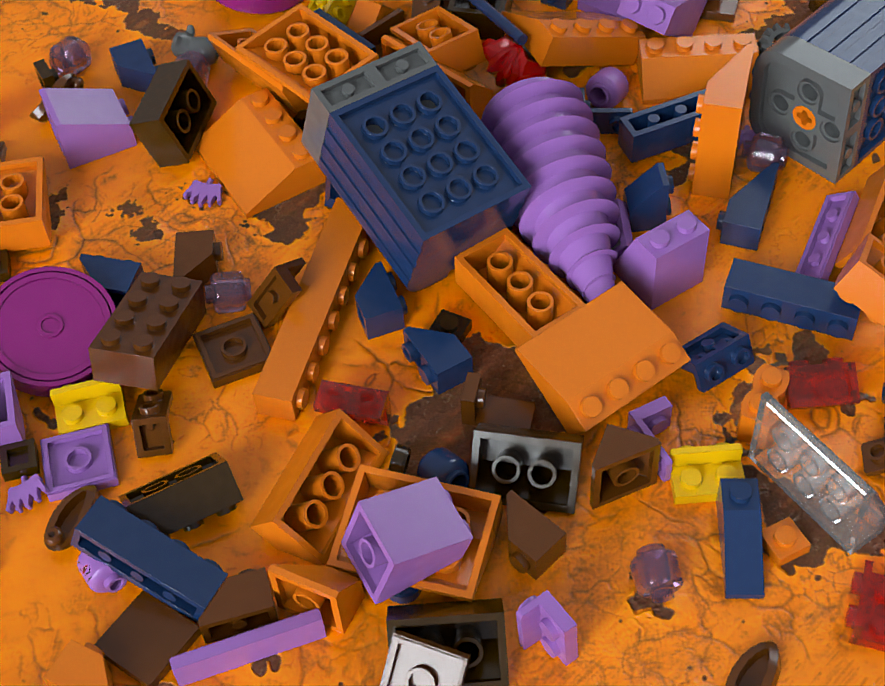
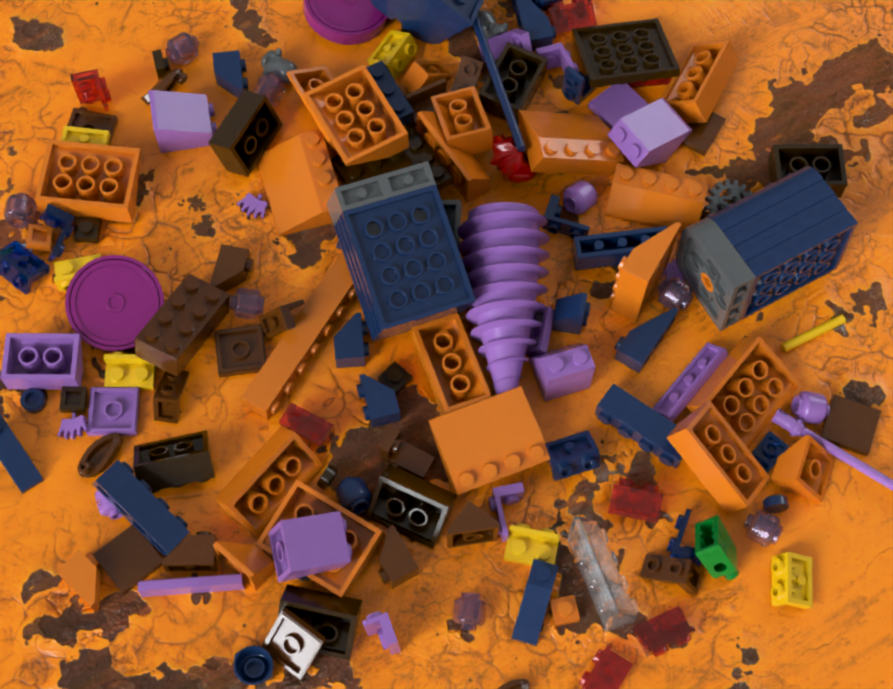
camera: 10 degrees right, 15 degrees up
dark blue slope [79,254,144,308] -> none
orange brick [736,363,790,448] -> none

